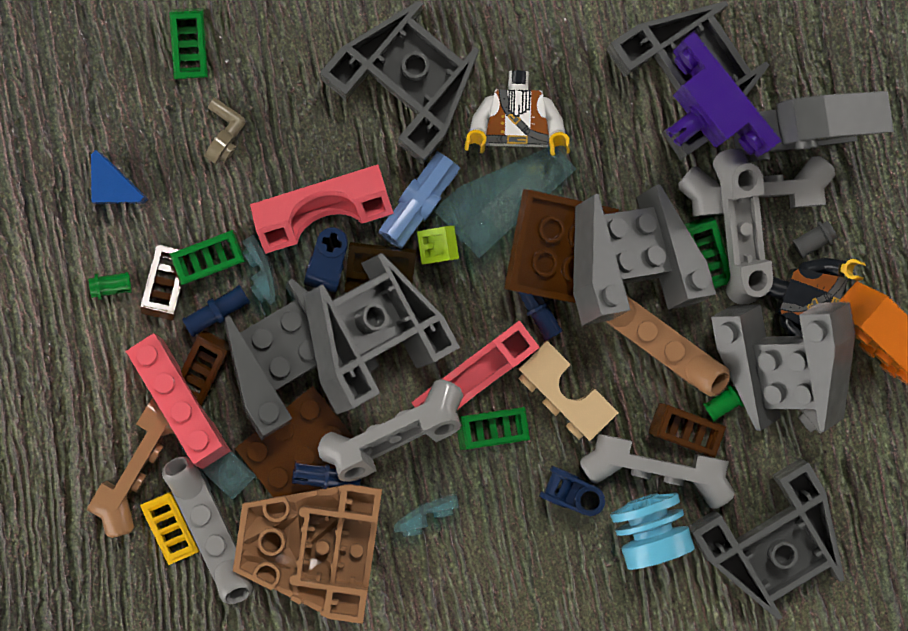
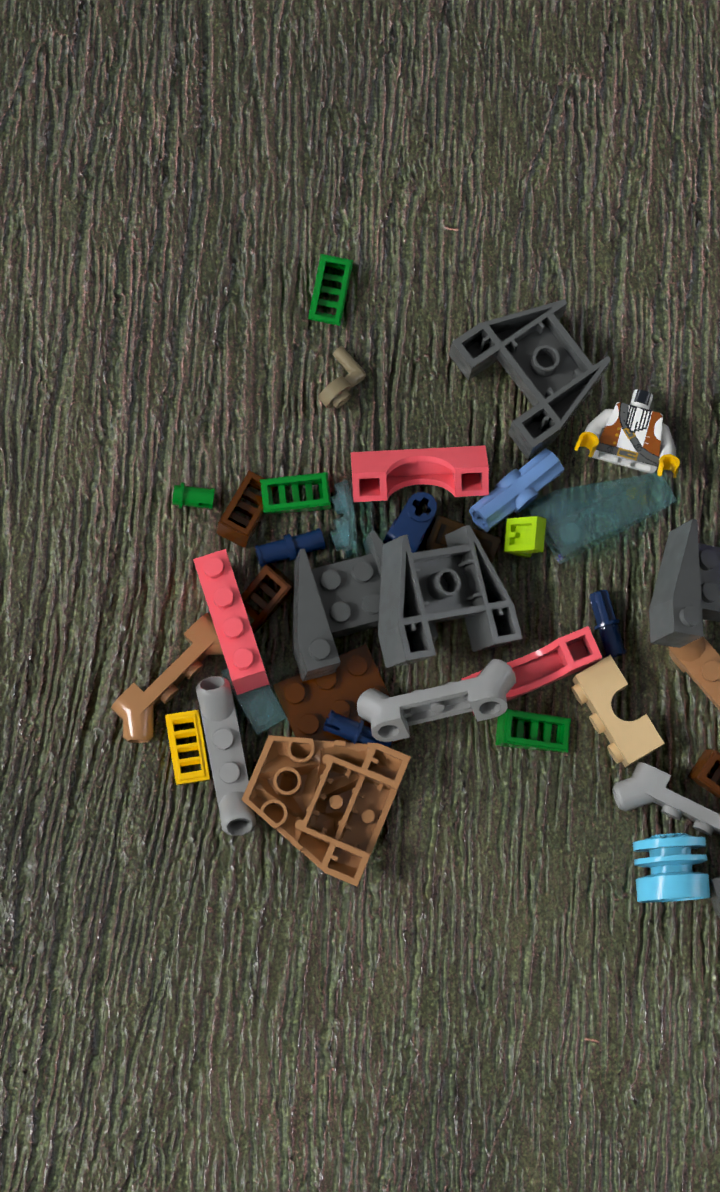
camera: 15 degrees right, 10 degrees down
blue slope [91,150,148,204] -> none
clear light blue slope [394,492,459,537] -> none
reddish brown plate [504,189,619,303] -> none
dark blue piece [539,465,605,516] -> none

